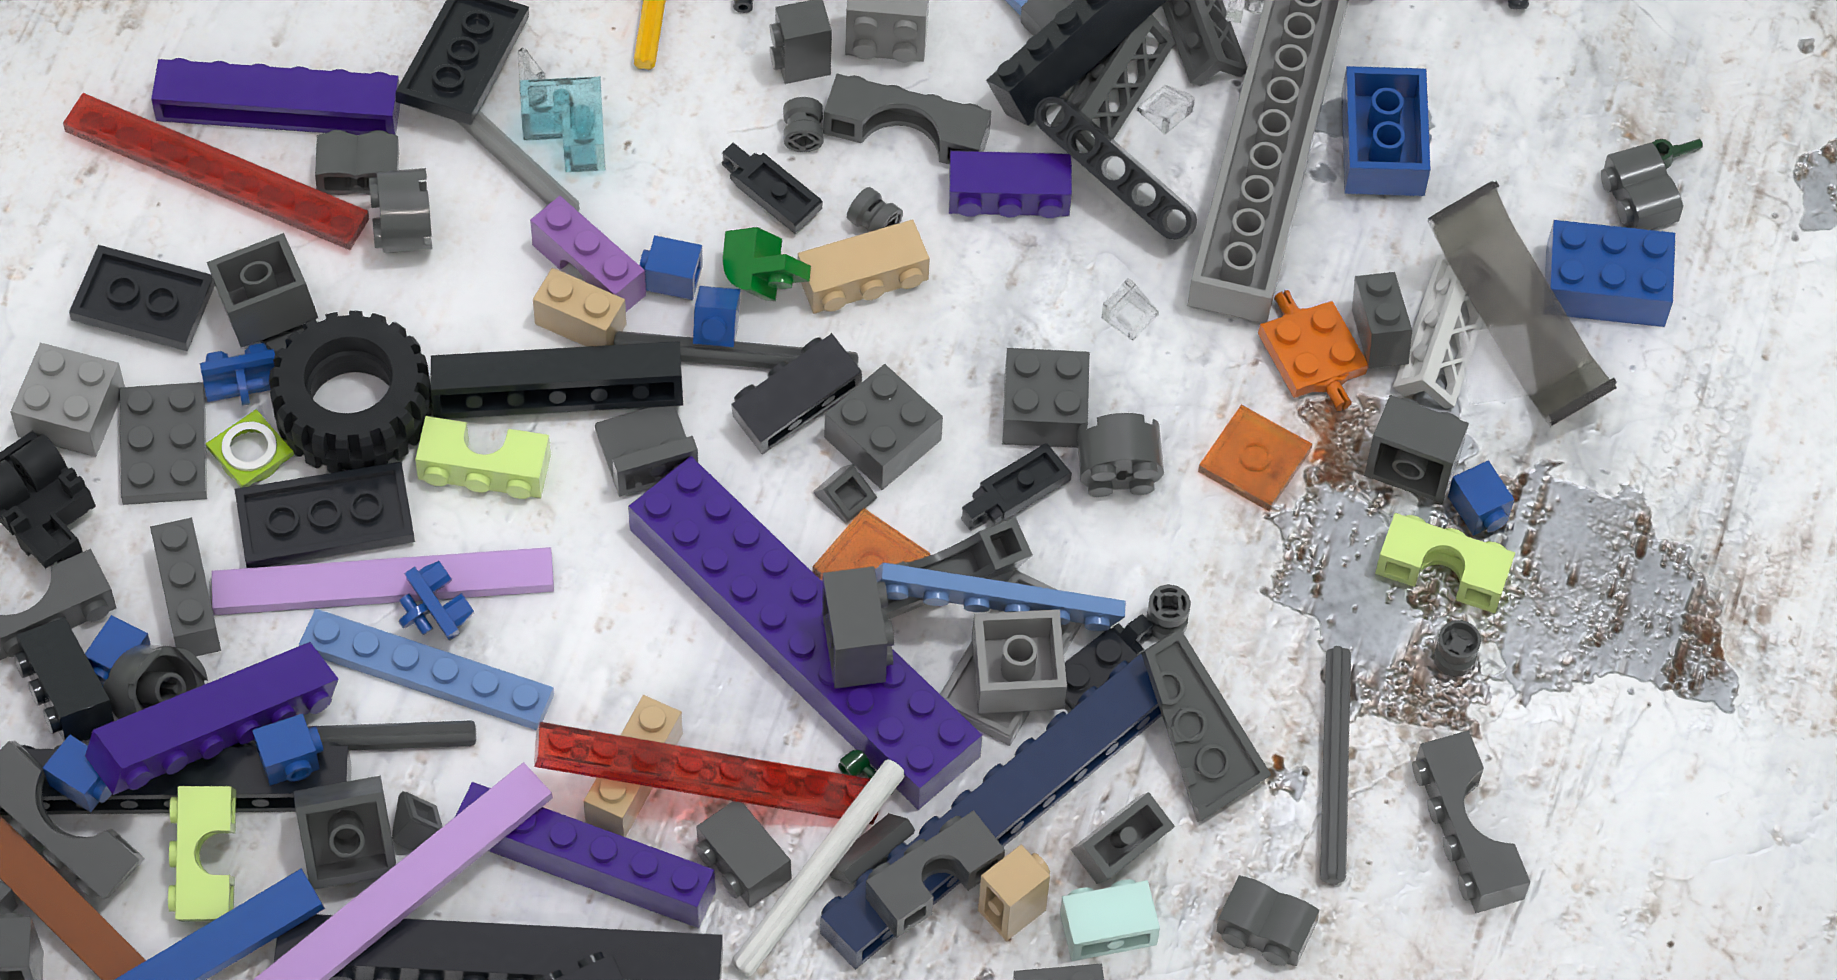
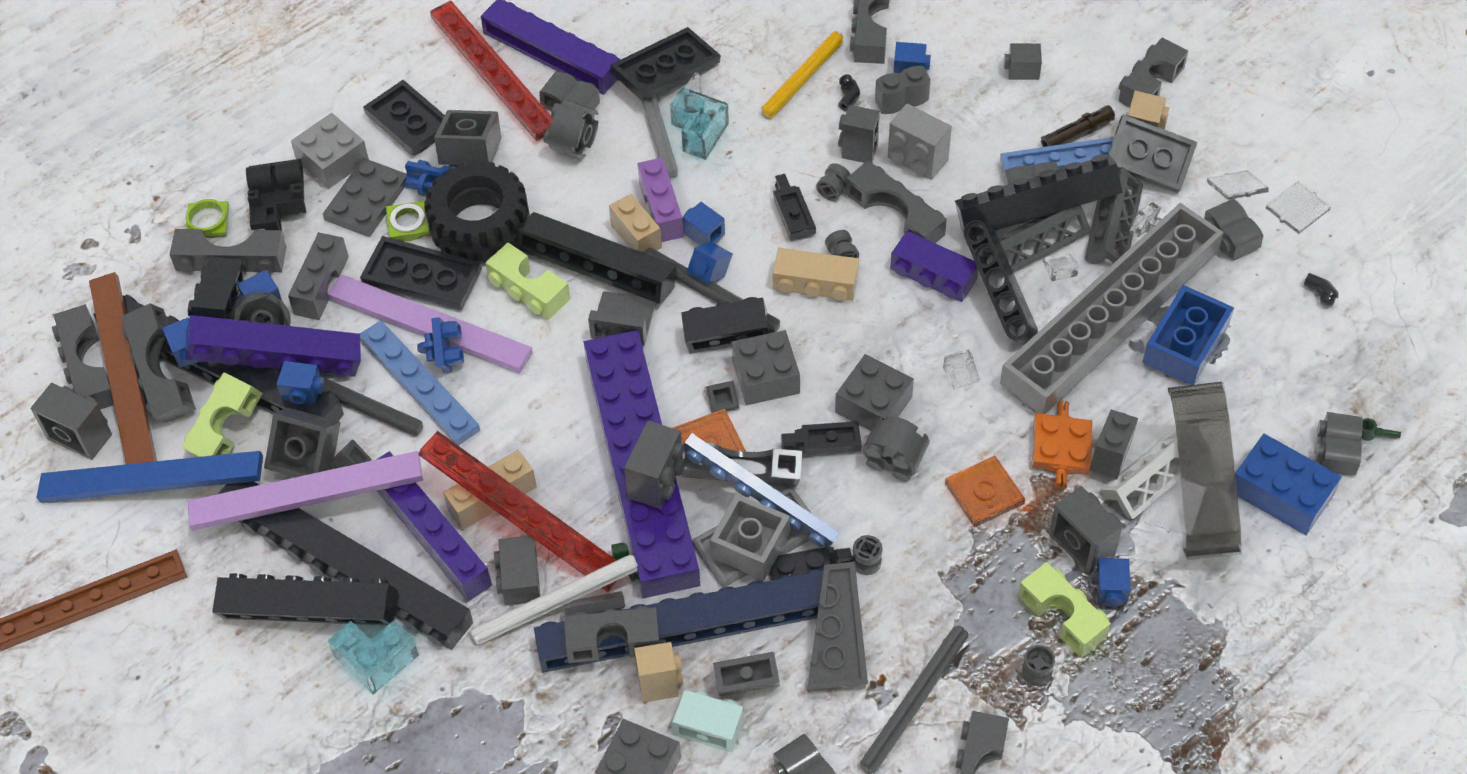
camera: 35 degrees right, 5 degrees down
green brick [722,227,811,301] -> none

